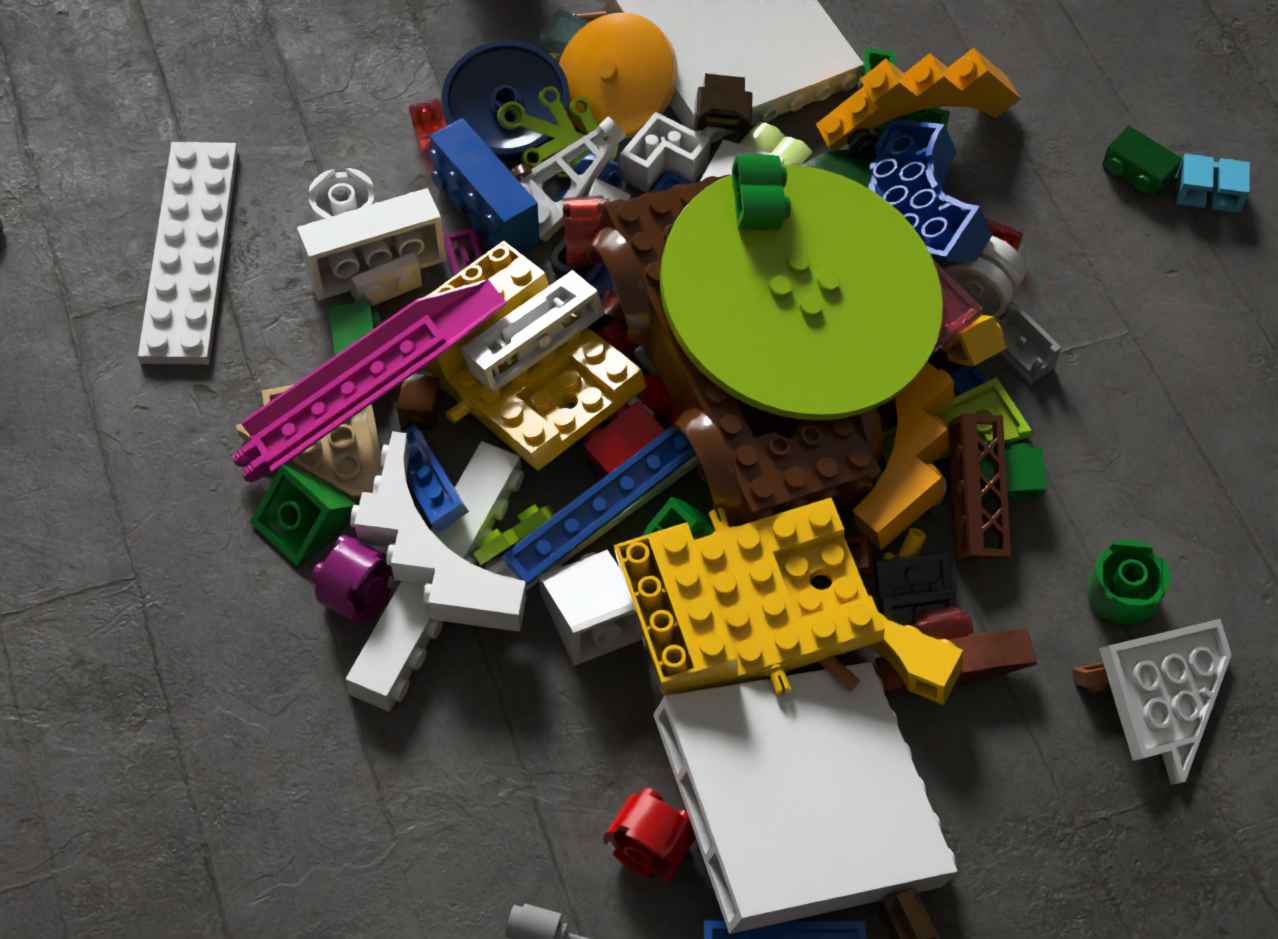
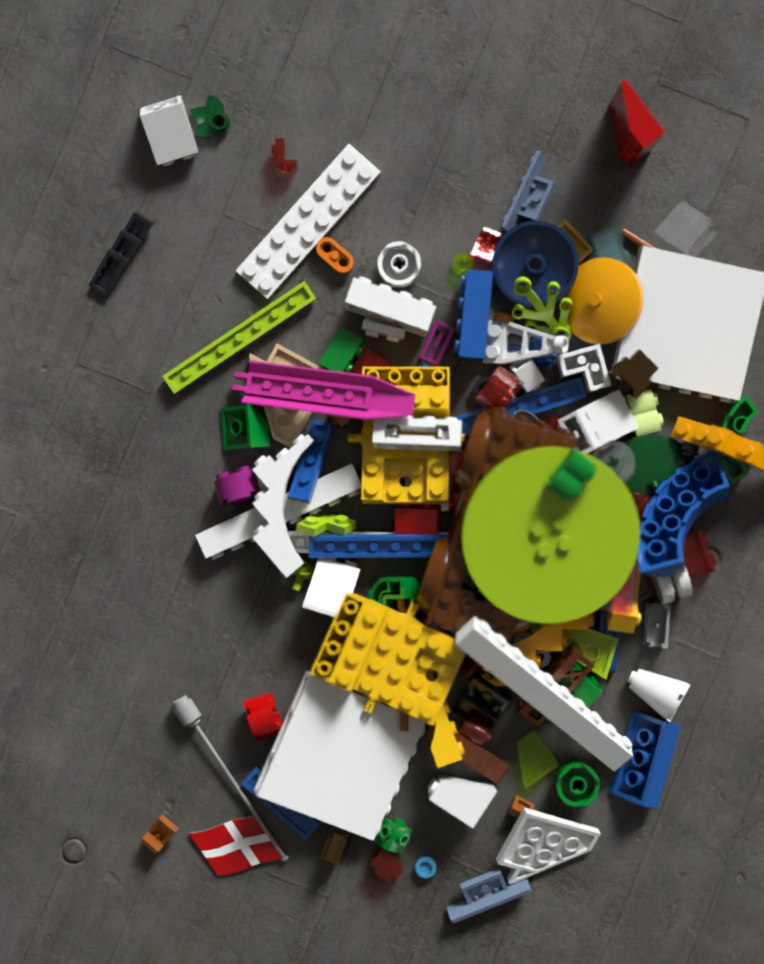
camera: 45 degrees right, 30 degrees up
none -> lime plate [162,281,317,394]
none -> clear red bracket [271,138,298,172]
none -> lime plate [291,561,314,592]
none -> orange plate [316,237,354,274]
none -> clear red brick [370,847,403,882]
none -> green brick [375,817,412,854]
none -> dark azure tile [415,856,436,879]
none -> white slope [427,774,497,828]
none -> sand blue bracket [447,868,532,923]
none -> clear neon green plate [452,253,474,275]
none -> white brick [456,616,633,772]
none -> sand blue bracket [501,151,557,232]
none -> clear neon green wing [516,729,559,789]
none -> blue slope [609,710,681,808]
none -> white cone [627,669,690,722]

